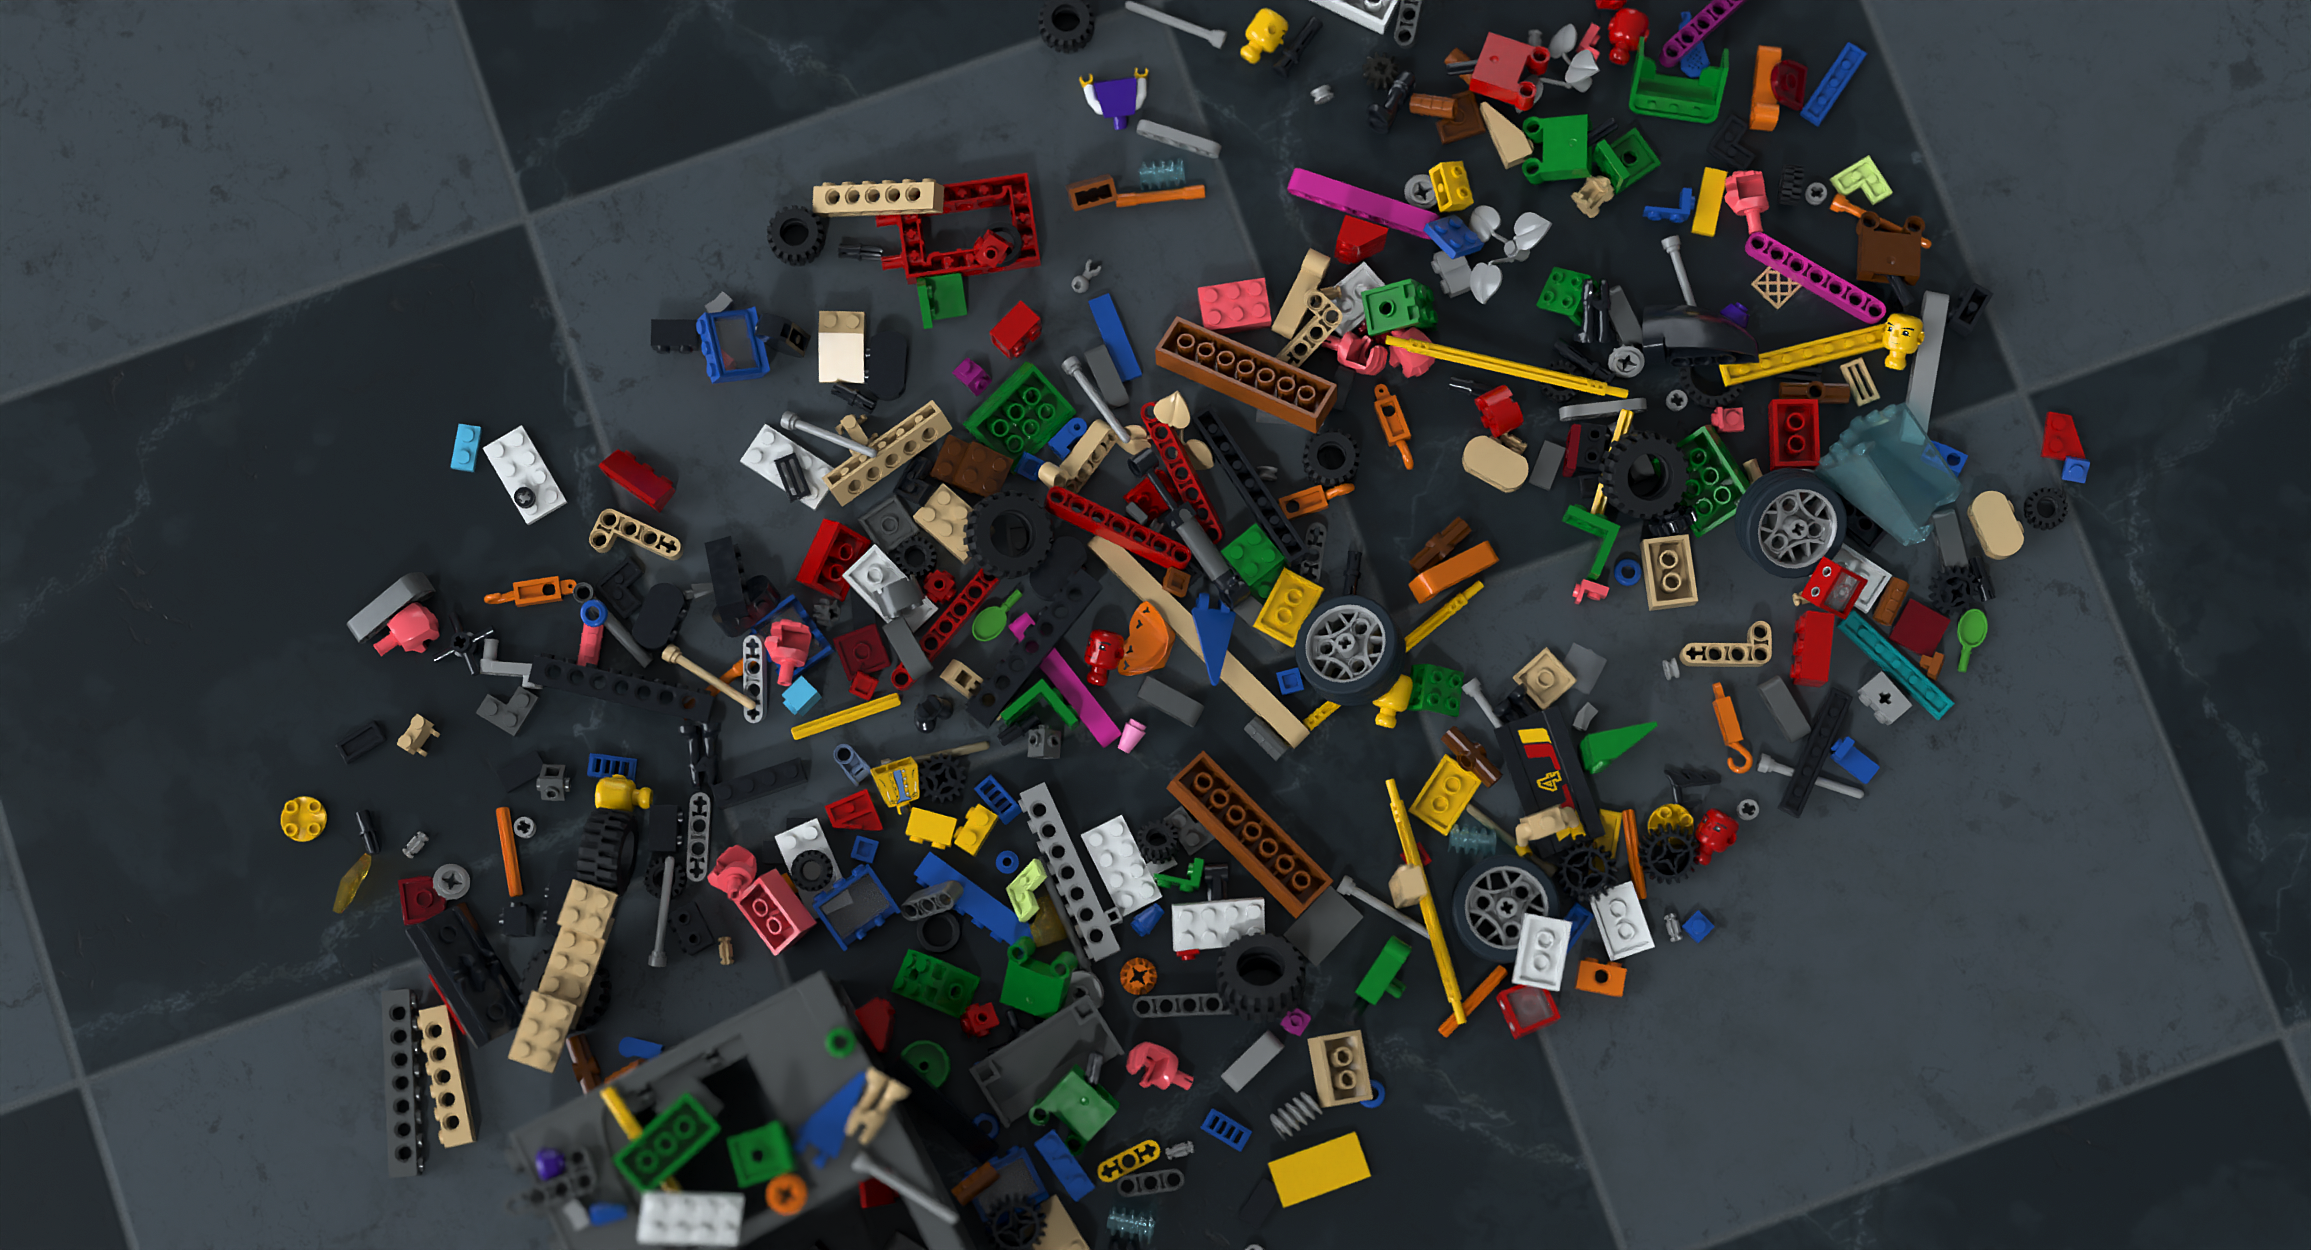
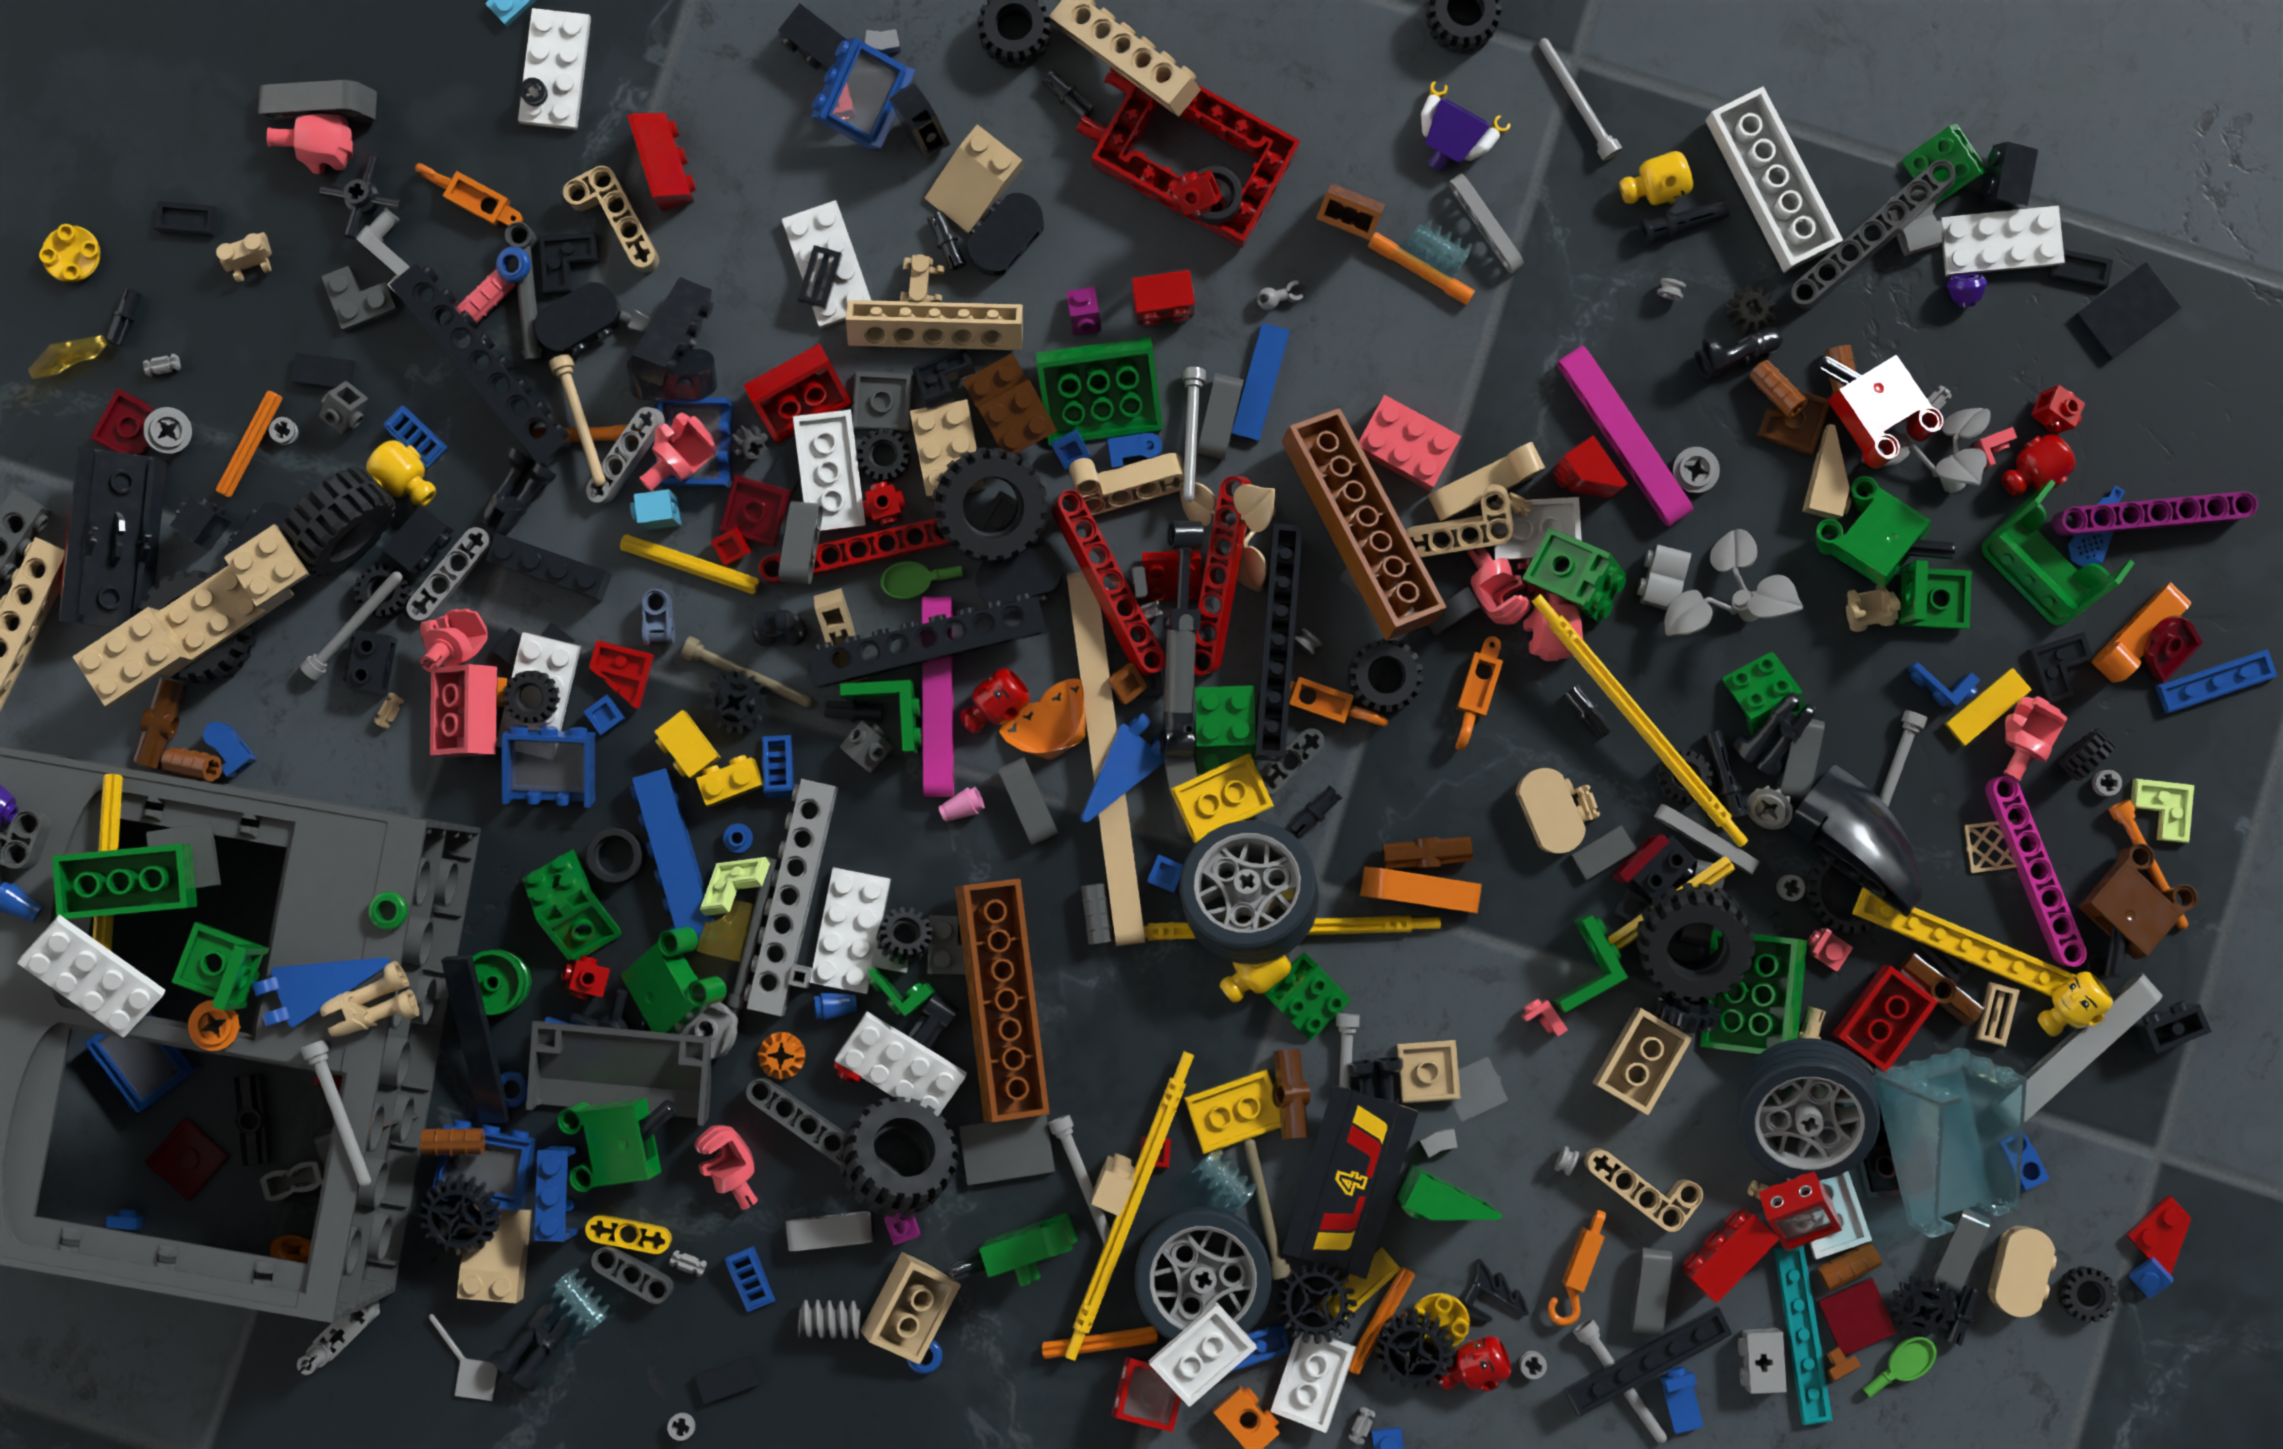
camera: 35 degrees right, 5 degrees up
light grey piece [781,410,877,458] -> none
red slope [854,997,896,1054] -> none
yellow torso [870,756,920,815] -> none
dark grey brick [873,574,926,620] -> none
dark grey beam [901,880,964,921] -> none
green bracket [916,272,967,329] -> none
yellow tile [1268,1132,1371,1208] -> none
blue plate [1423,214,1484,260] -> none
yellow brick [1429,161,1474,213] -> none
red brick [1474,384,1524,438] -> none
tan torso [1515,804,1586,857] -> none
blue piece [1614,558,1642,586] -> none
dark purple cone [1720,302,1749,329] -> none

